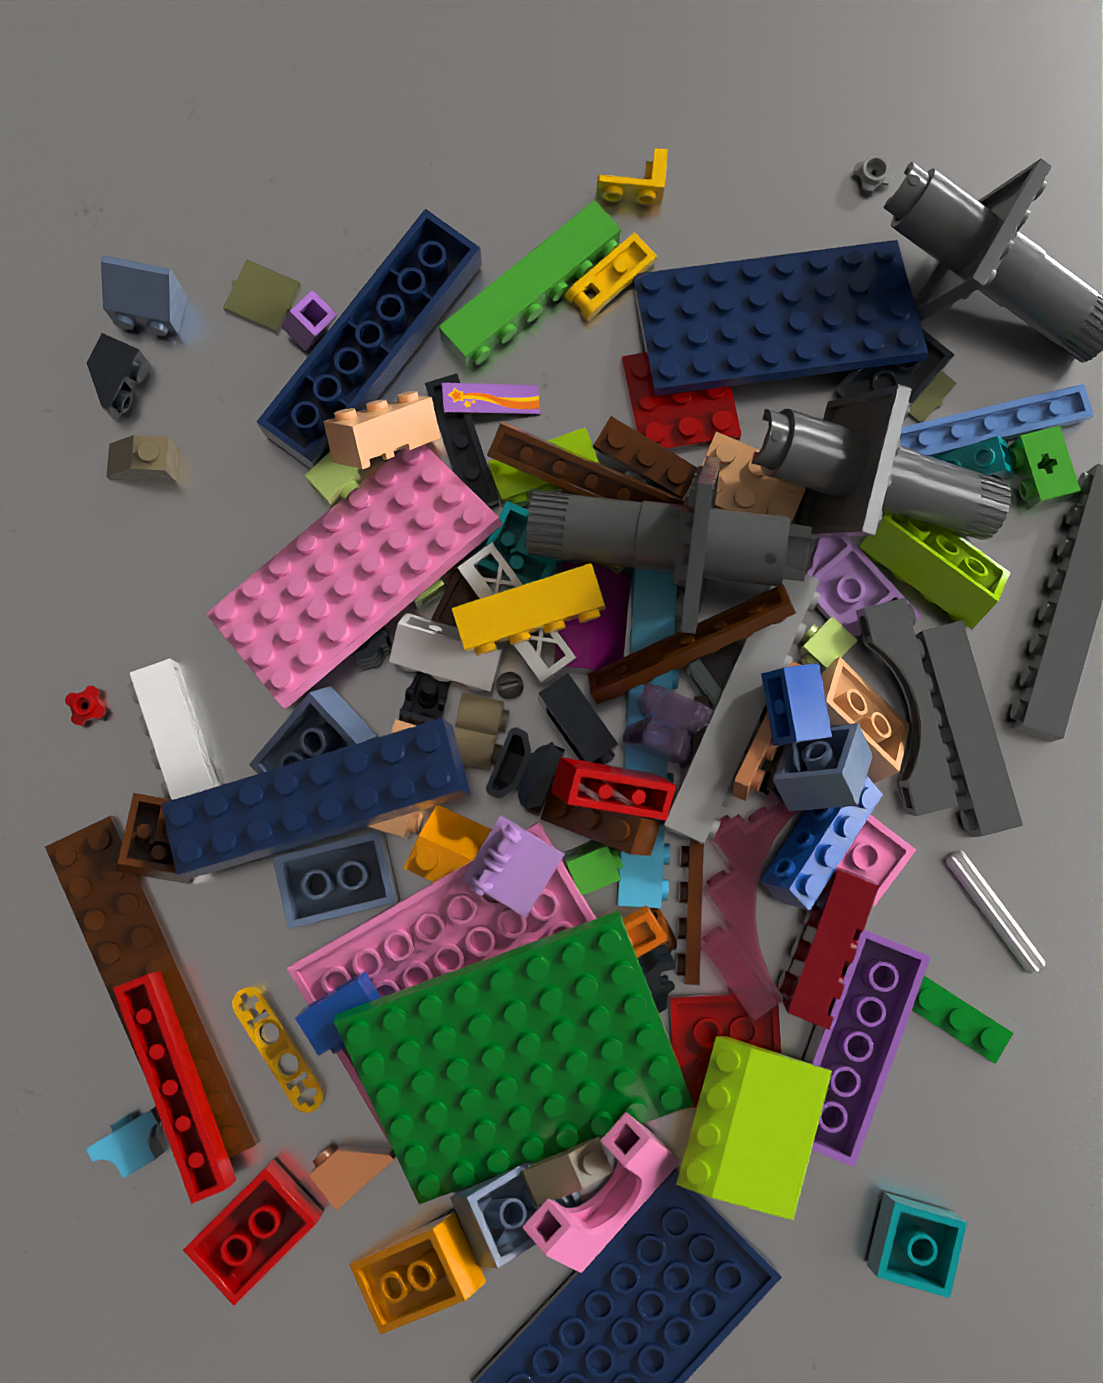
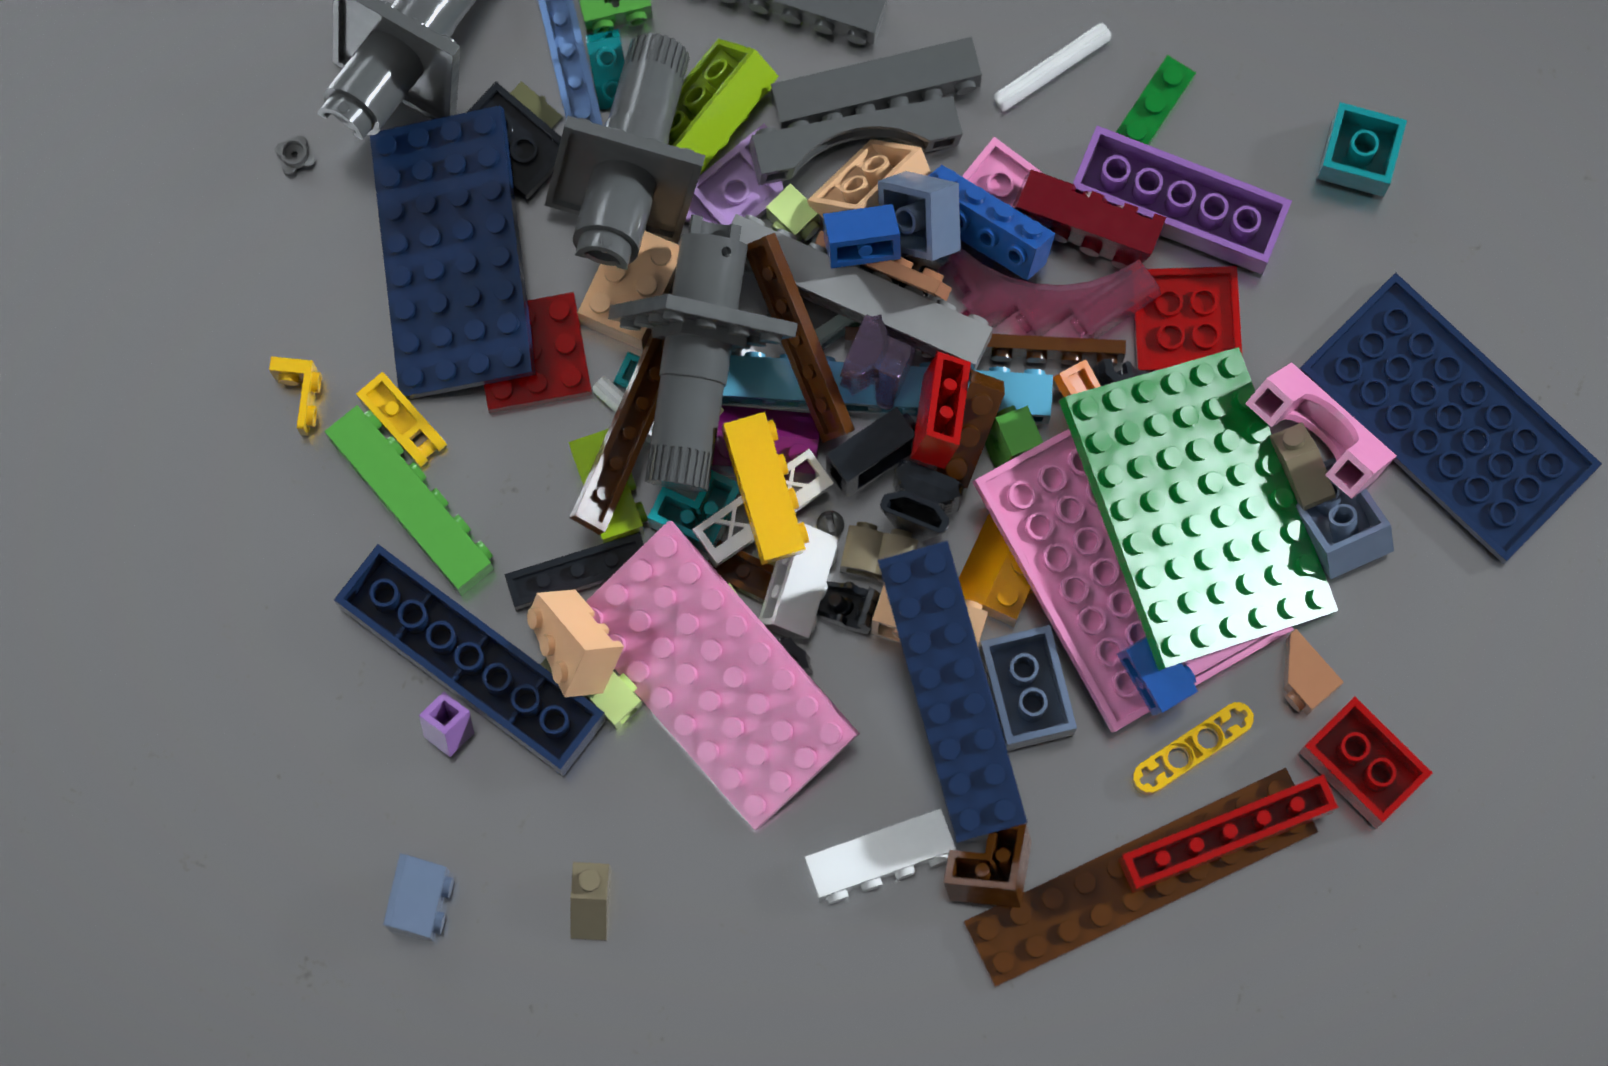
camera: 85 degrees left, 5 degrees down
red plate [65,686,106,726] -> none
medium azure brick [85,1107,165,1178] -> none
black slope [87,333,148,421] -> none
olive piece [223,260,301,333] -> none
sand blue slope [249,686,377,774] -> none
light orange slope [349,1212,486,1335] -> none
medium lavender sticker [442,383,540,414] -> none
lavender hinge [462,815,565,918] -> none
reddish brown plate [593,416,697,499] -> none
lime slope [676,1036,832,1220] -> none

